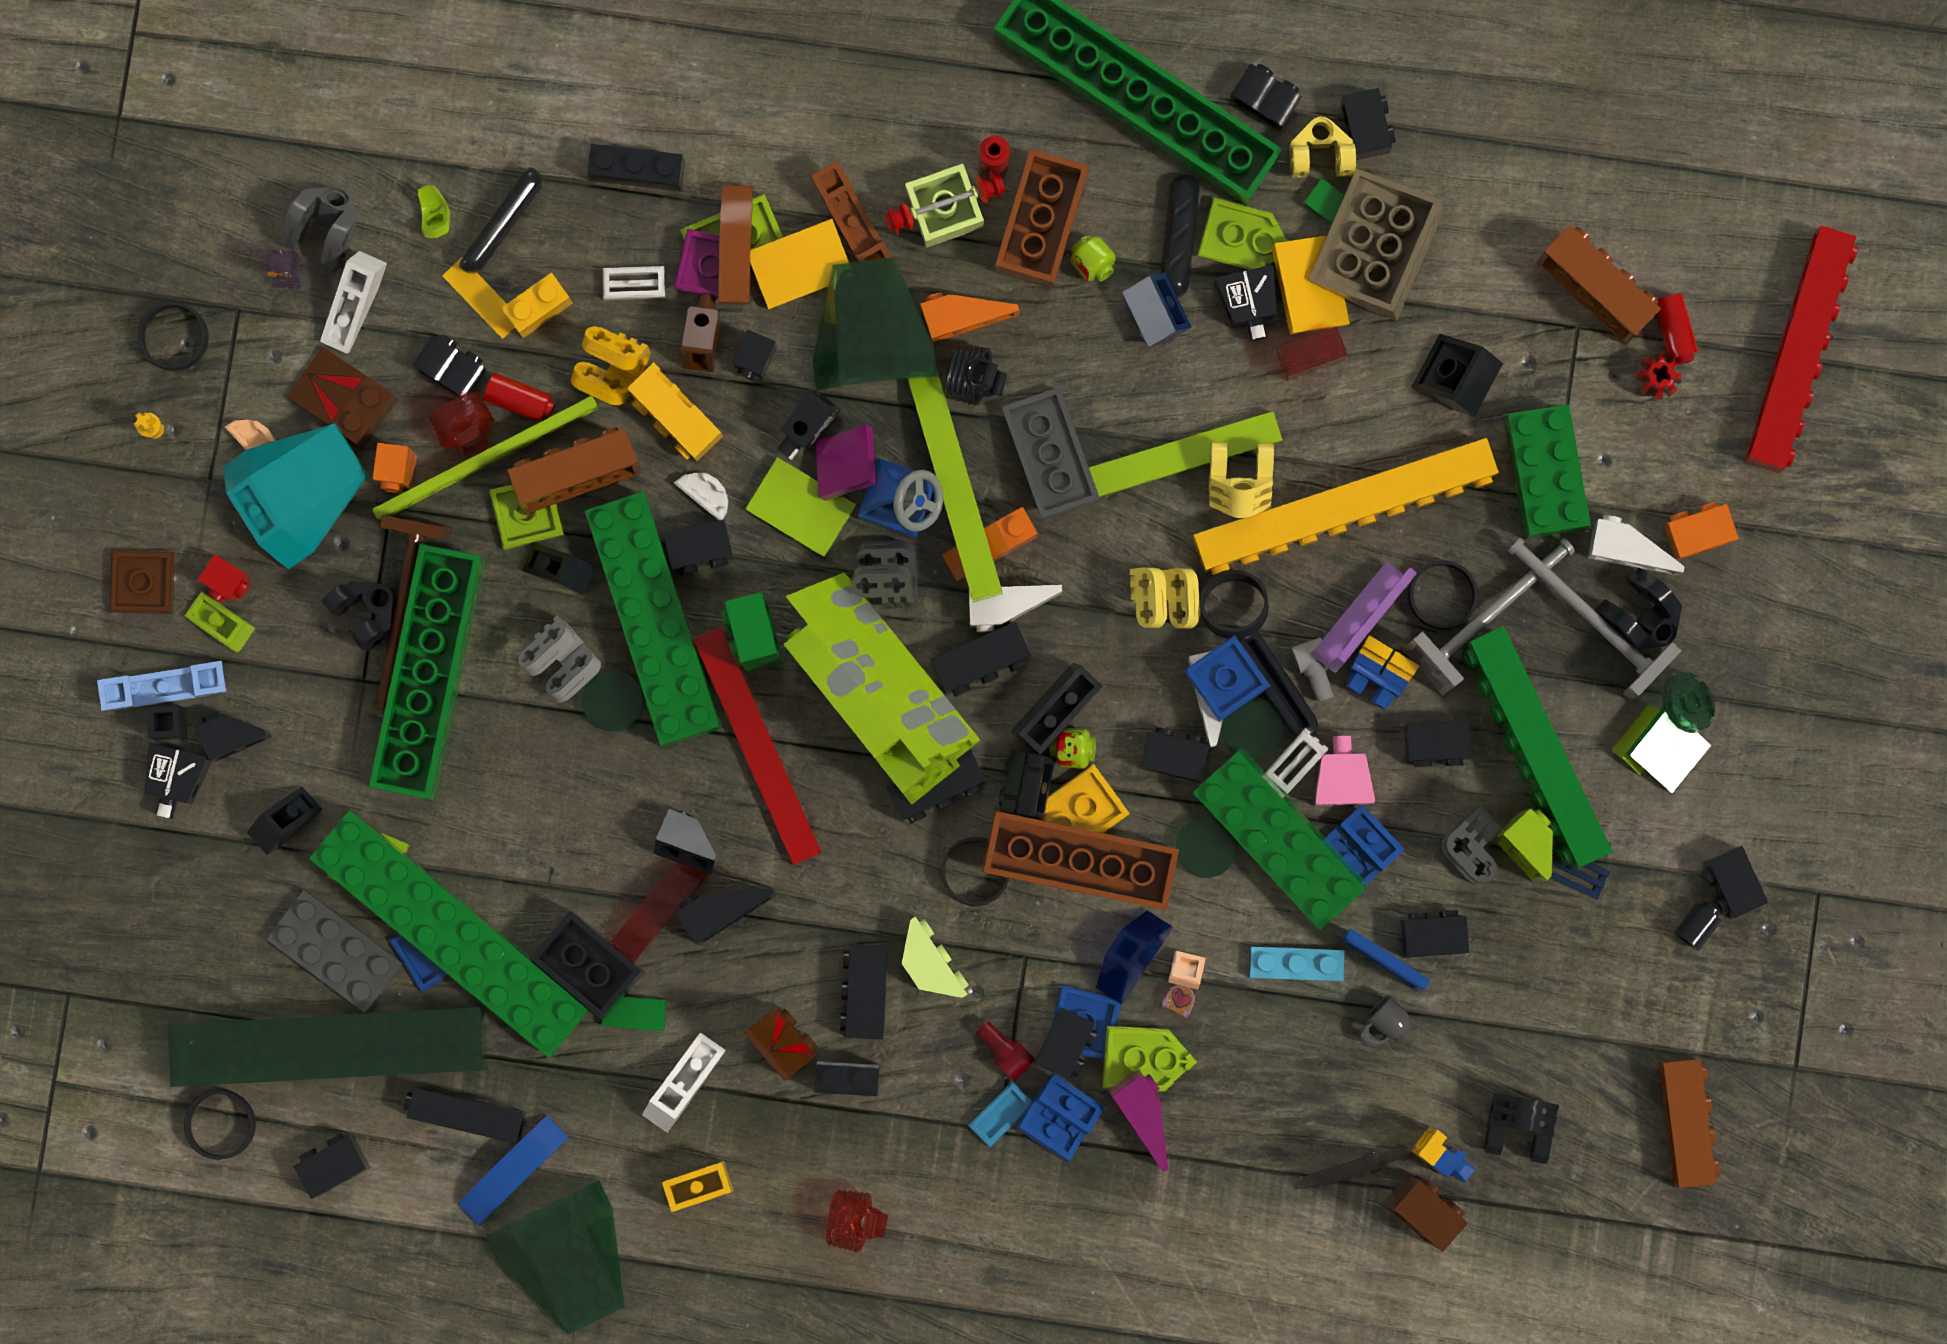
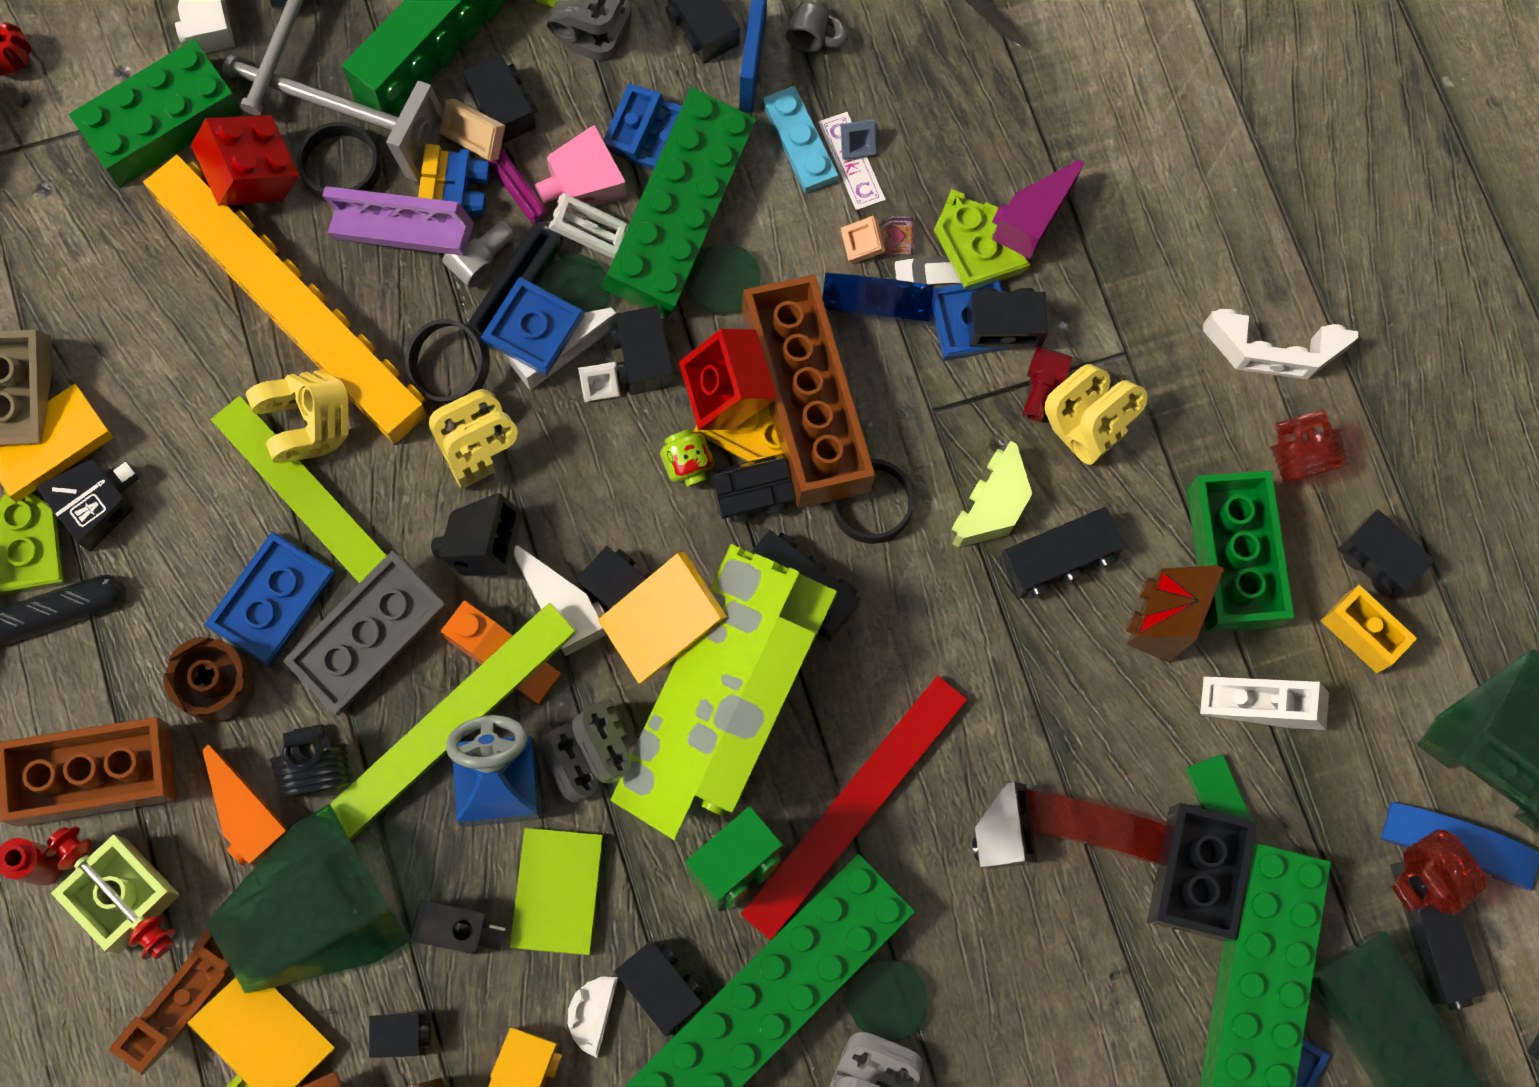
camera: 125 degrees left, 10 degrees down
black slope [676,888,778,945] -> none
black brick [815,1061,880,1097] -> none
magenta tile [816,424,876,501] -> none
dark azure tile [968,1081,1032,1147] -> none
black brick [1011,663,1103,755] -> none
blue slope [1016,1073,1104,1162] -> none
lime head [1070,235,1116,282] -> none
brick [1122,272,1192,347] -> none
clear red brick [1277,326,1348,381] -> none
black slope [1411,334,1503,417] -> none
none -> reddish brown brick [163,637,254,722]
none -> red brick [191,115,300,206]
none -> blue tile [204,531,337,668]
none -> black torso [431,493,523,576]
none -> tan tile [439,99,505,161]
none -> magenta axle [468,105,547,223]
none -> white slope [578,362,621,402]
none -> yellow tile [598,552,727,684]
none -> red brick [679,329,777,430]
none -> white sticker [818,112,886,210]
none -> sand blue slope [840,119,877,160]
none -> white sticker [895,256,961,288]
none -> light yellow piece [1045,364,1147,465]
none -> green brick [1186,470,1294,633]
none -> white slope [1203,309,1358,380]
none -> black brick [1337,509,1435,600]
none -> clear red piece [1390,829,1486,914]

